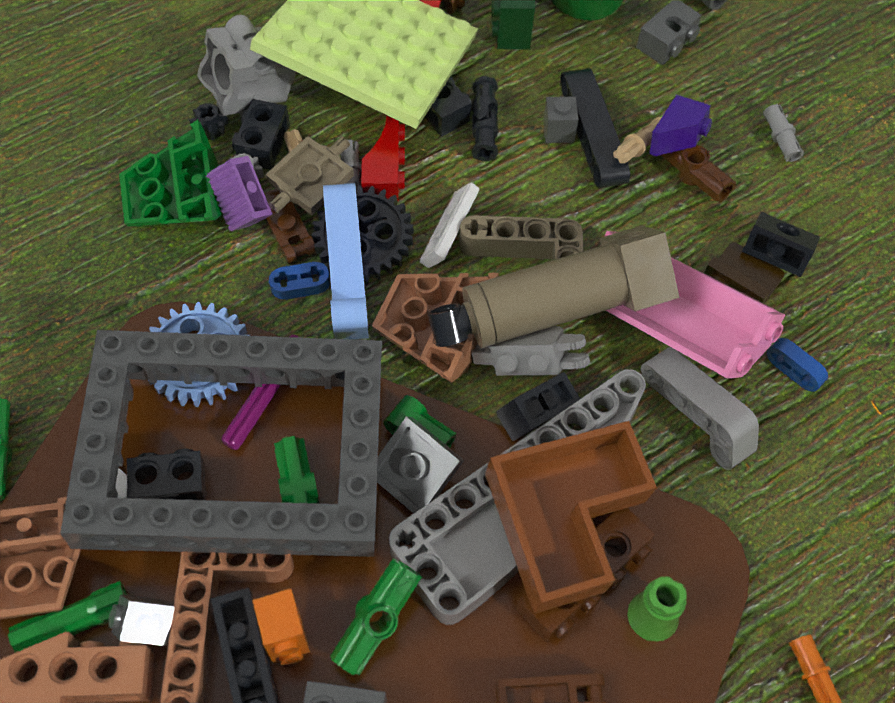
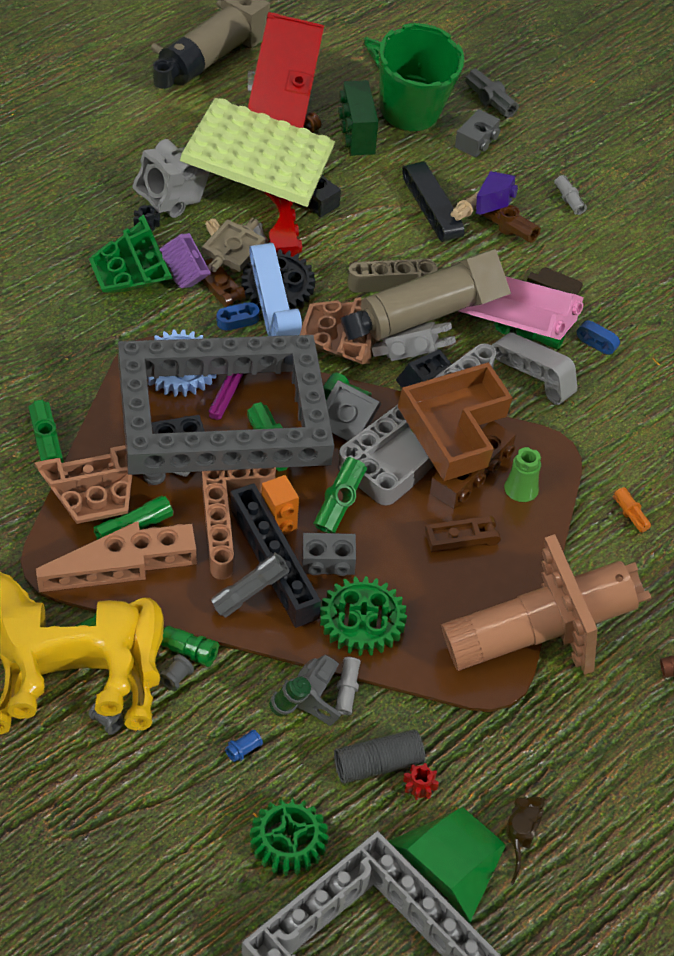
camera: 10 degrees left, 10 degrees down
brick [109,594,175,645] -> none
black brick [232,99,290,170] -> none
white tile [420,182,480,268] -> none
black piece [472,76,499,162] -> none
dark grey brick [543,97,578,143] -> none
black brick [742,212,820,277] -> none

